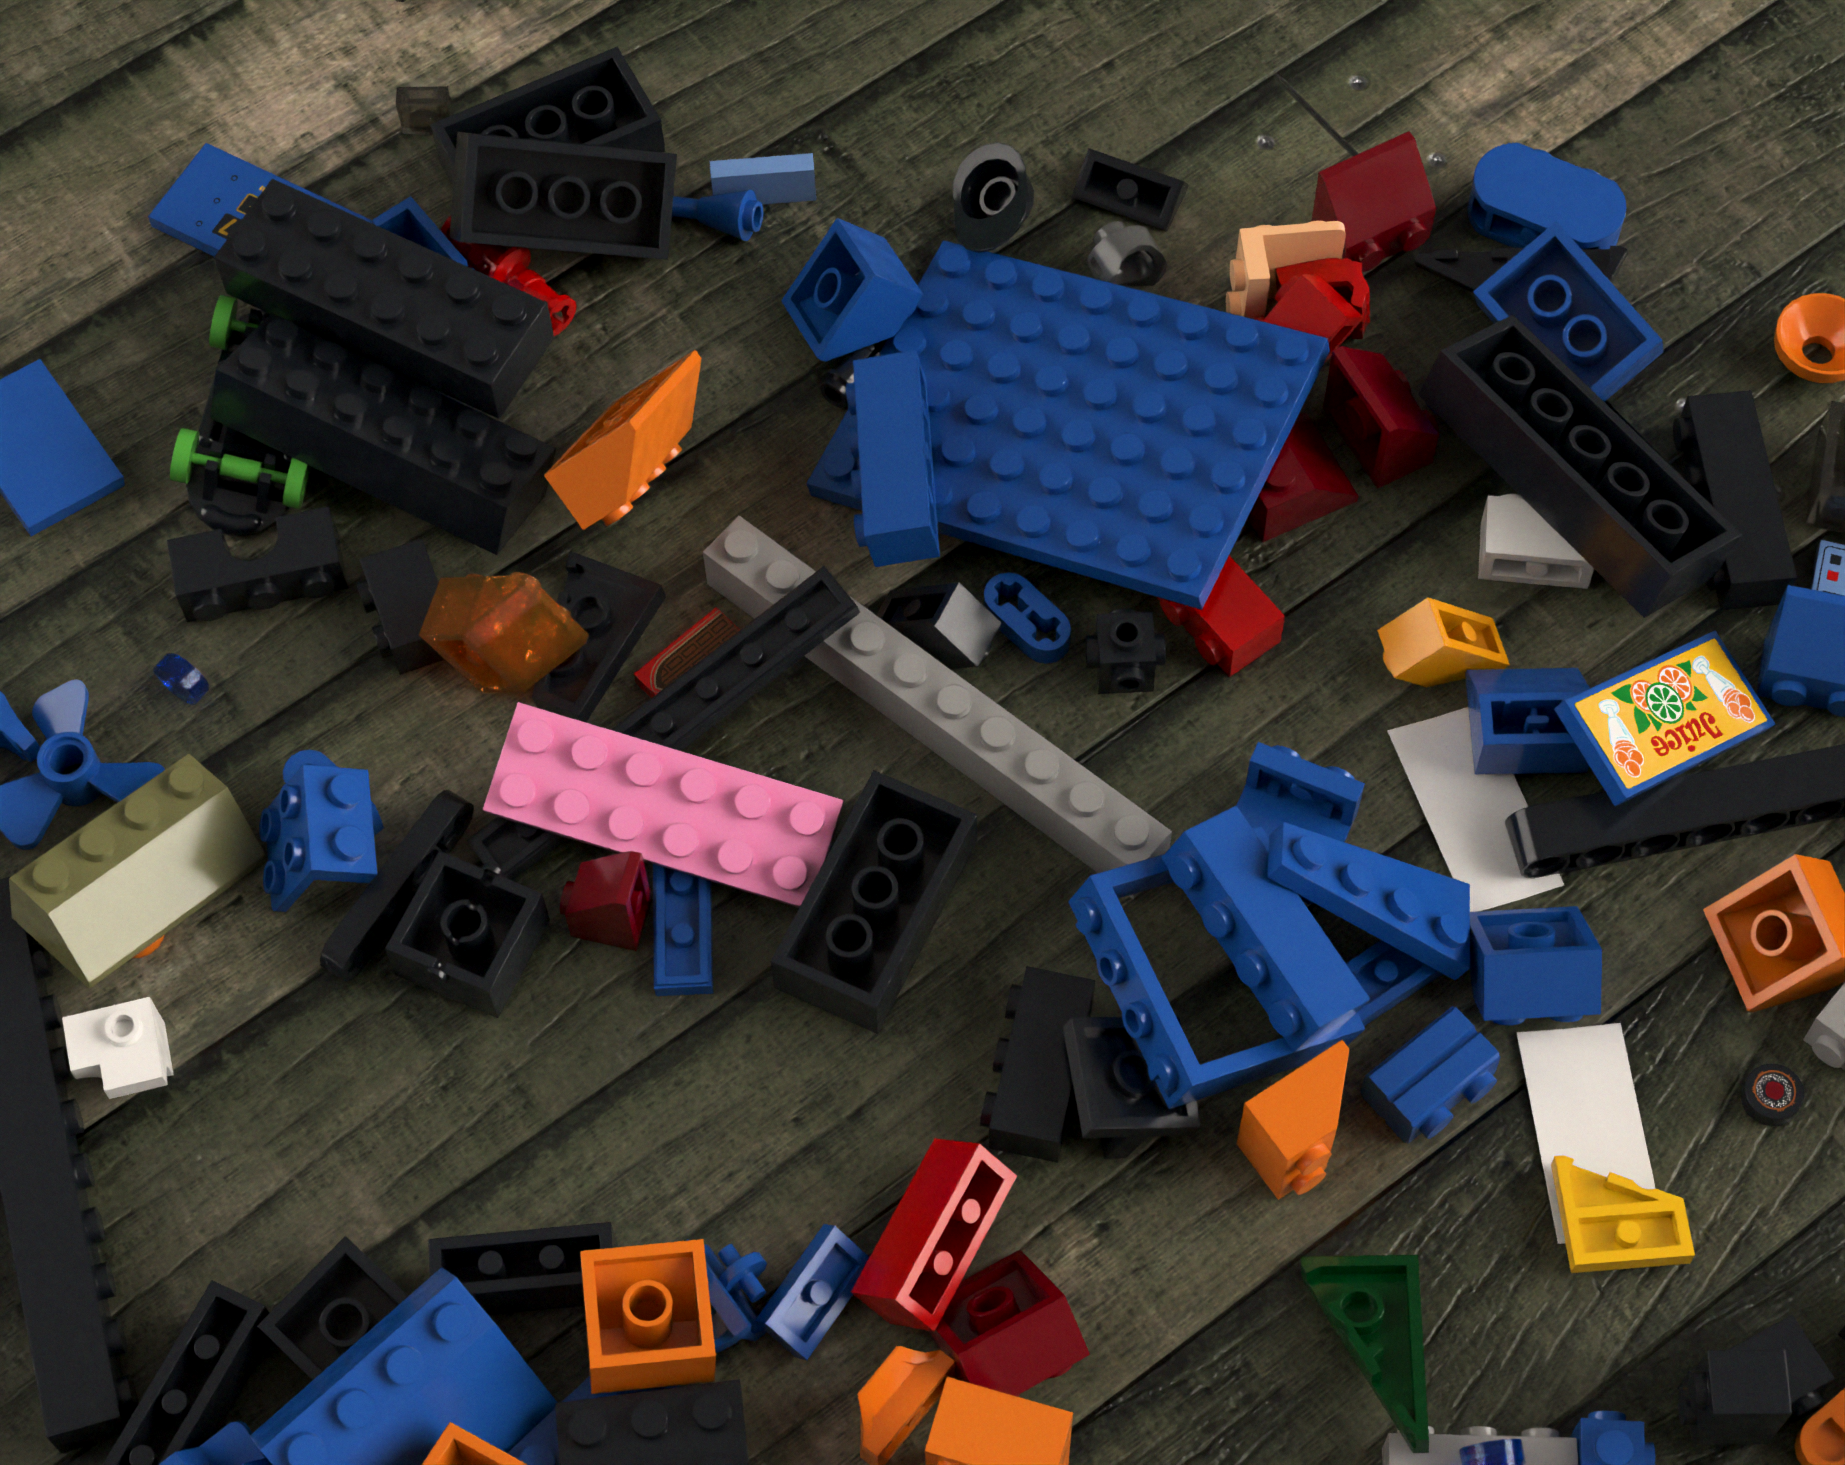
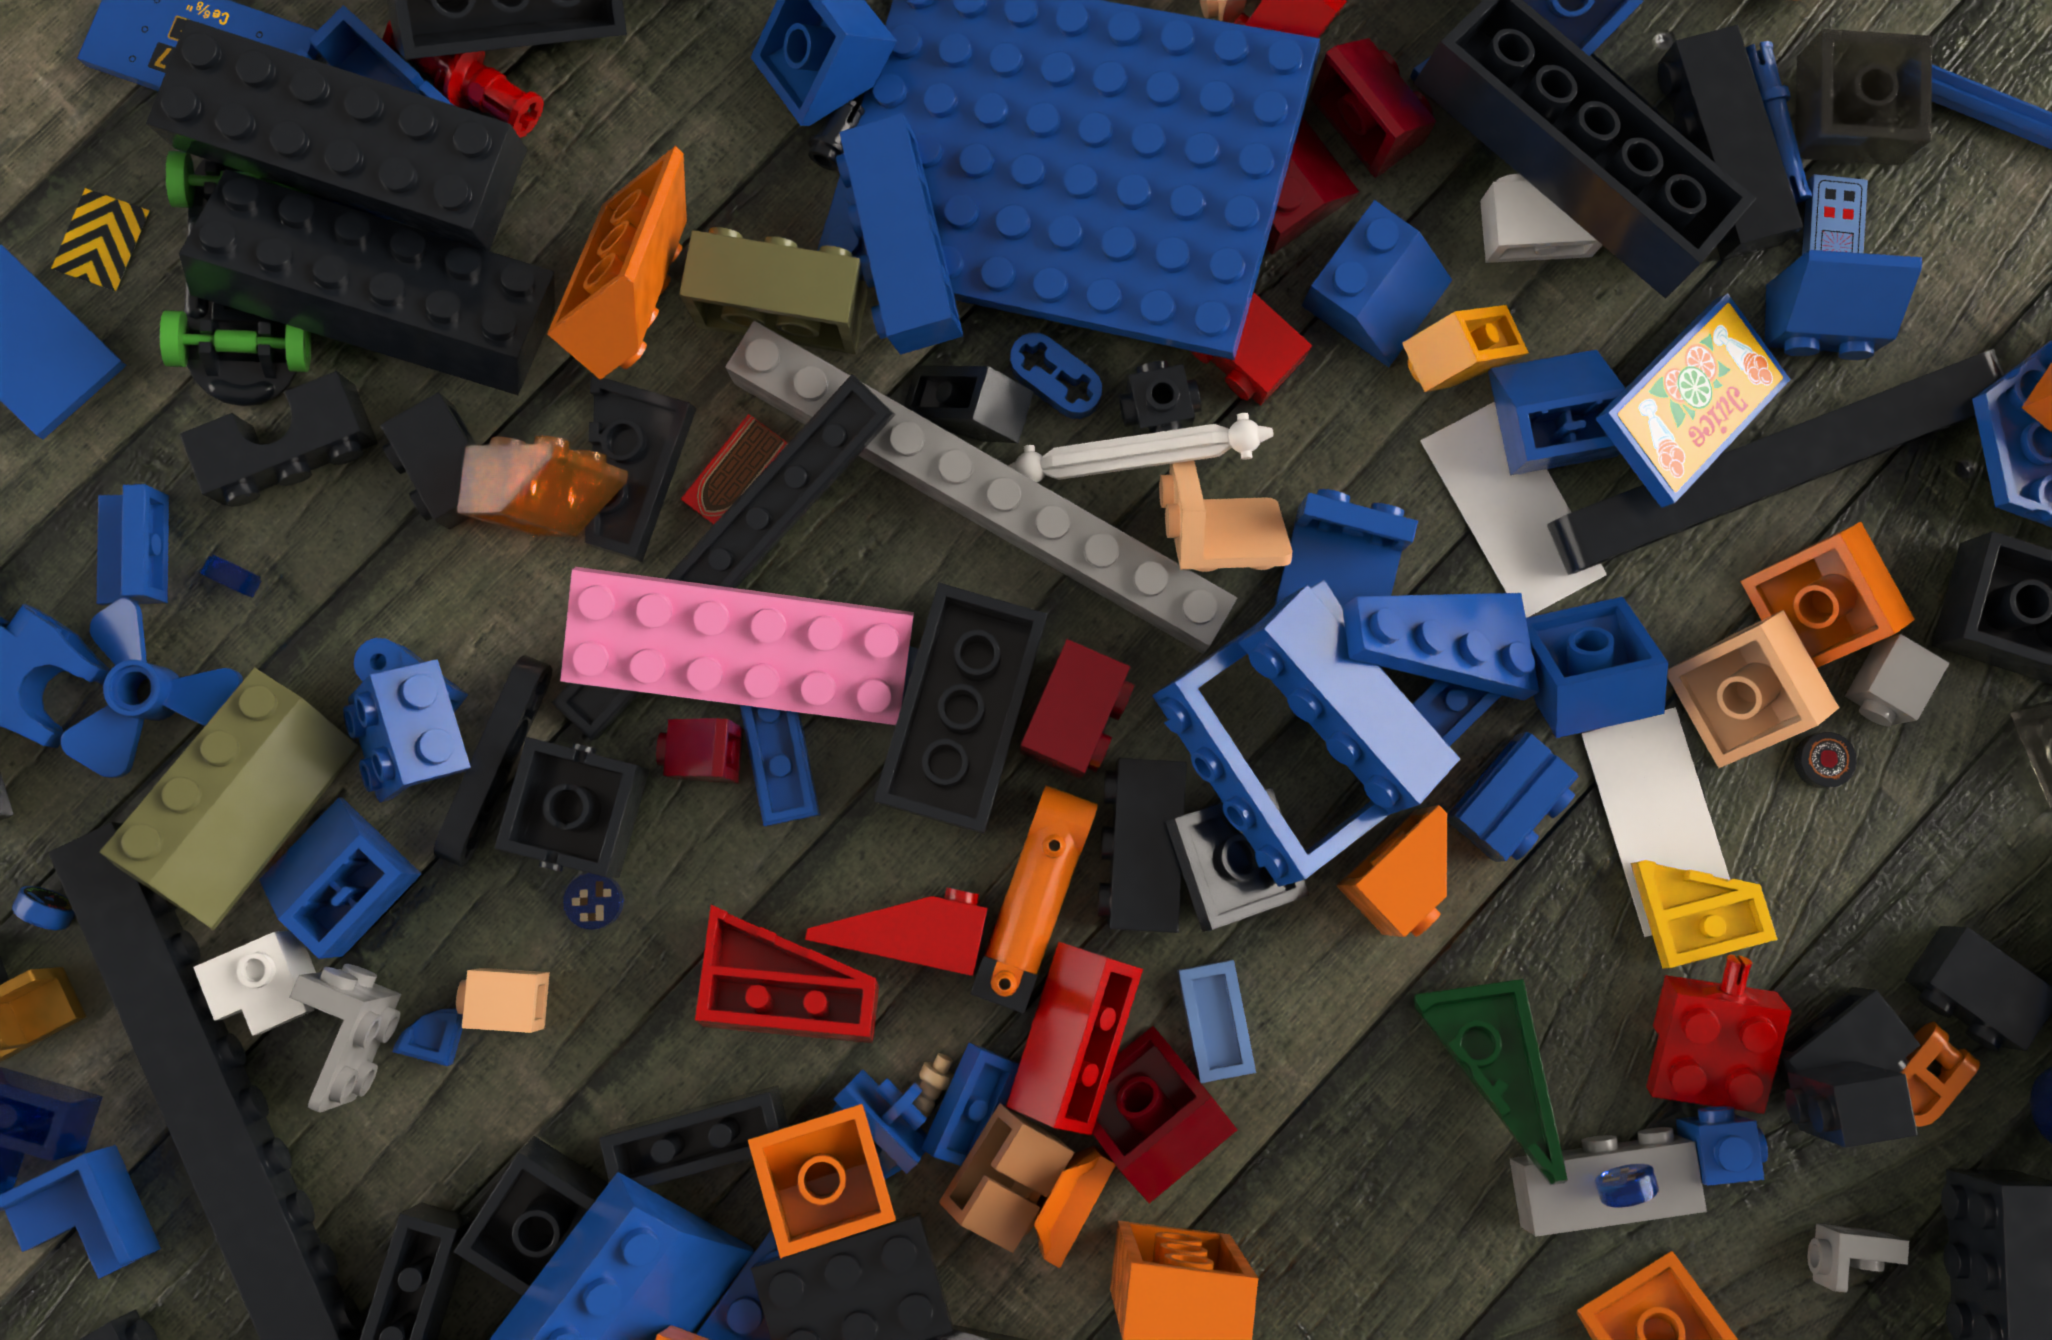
camera: 15 degrees left, 20 degrees up
none -> sticker [51,188,150,291]
none -> blue panel [96,484,169,605]
none -> blue slope [259,797,422,959]
none -> light grey bracket [289,964,401,1113]
none -> blue tile [393,1008,463,1066]
none -> light nougat brick [456,968,550,1033]
none -> clear blue tile [563,873,624,930]
none -> olive brick [679,227,868,354]
none -> red wedge [695,905,879,1043]
none -> red slope [805,887,988,976]
none -> tan piece [912,1053,954,1118]
none -> medium nougat piece [939,1103,1075,1253]
none -> orange piece [970,785,1098,1014]
none -> white wheel [1008,413,1273,483]
none -> dark red brick [1020,639,1135,779]
none -> light nougat bracket [1159,461,1292,572]
none -> medium blue tile [1177,959,1256,1083]
none -> blue slope [1301,200,1452,368]
none -> red plate [1646,954,1792,1114]
none -> light nougat slope [1667,610,1839,768]
none -> blue pin [1745,41,1812,205]

